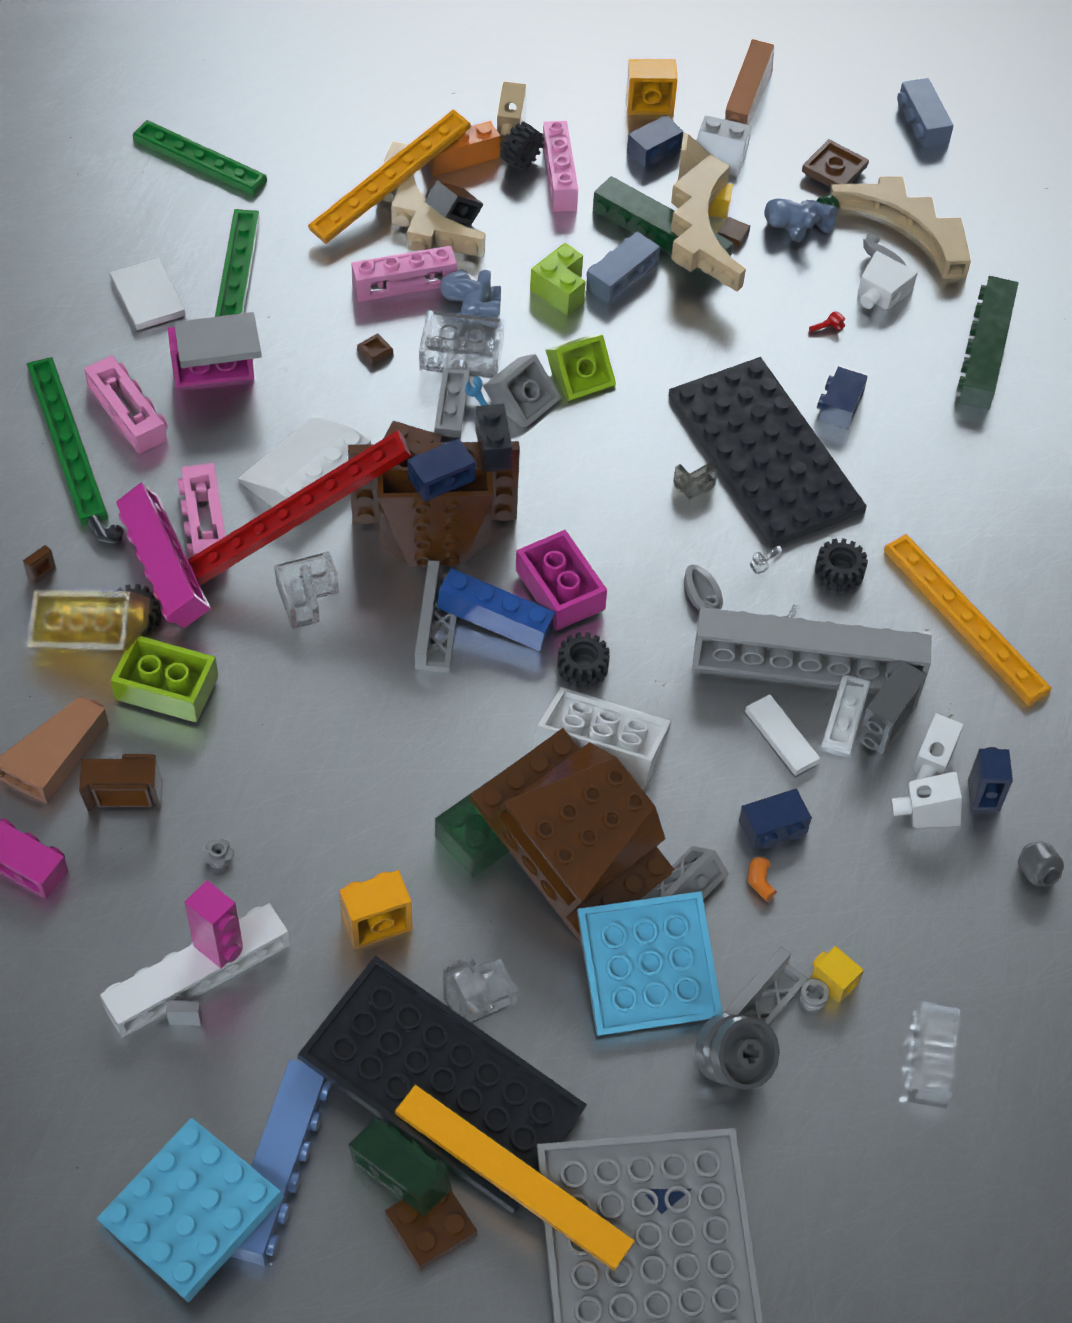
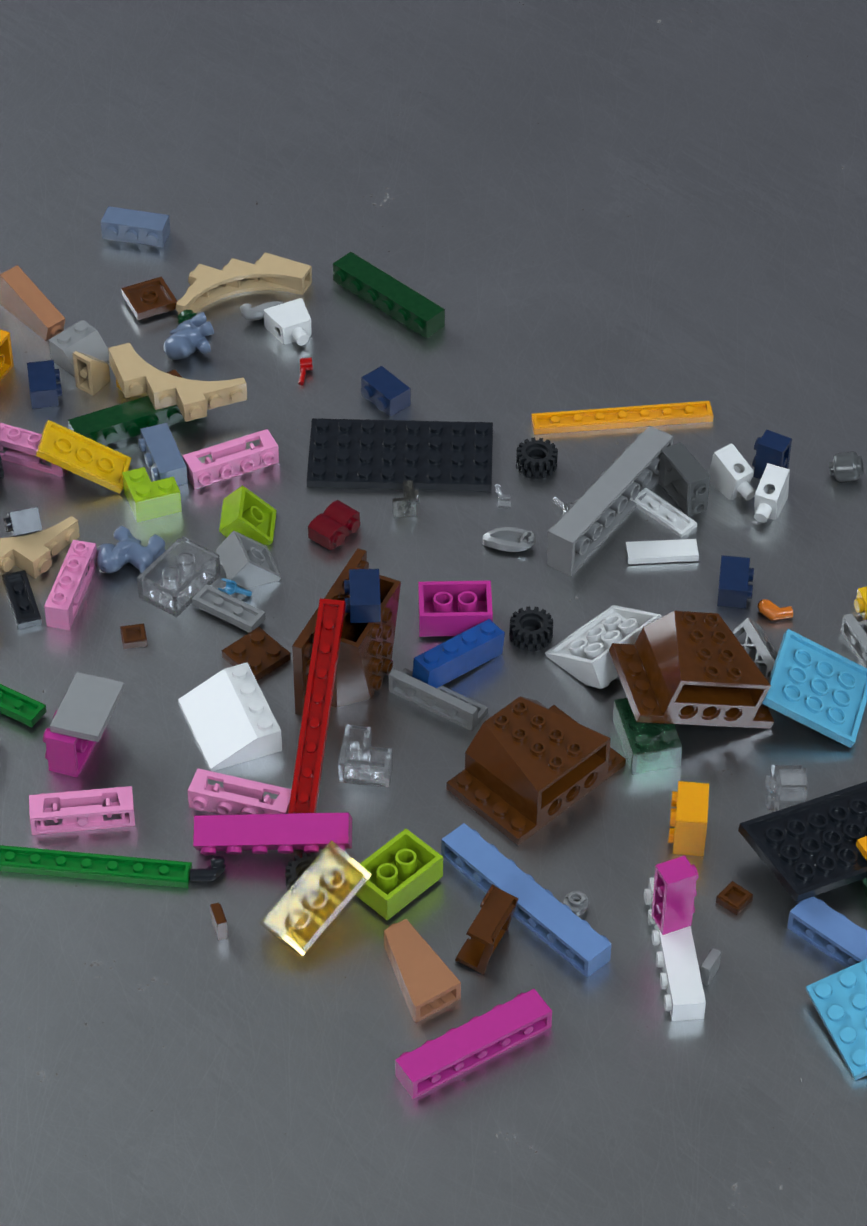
camera: 60 degrees left, 10 degrees down
black brick [475,403,512,472] -> none
none -> black tile [2,570,42,630]
none -> yellow tile [35,420,132,494]
none -> bright pink brick [183,429,279,489]
none -> dark red brick [308,500,360,550]
none -> medium blue brick [441,823,612,978]
none -> reddish brown wedge [446,696,626,846]
none -> reddish brown tile [716,881,753,915]

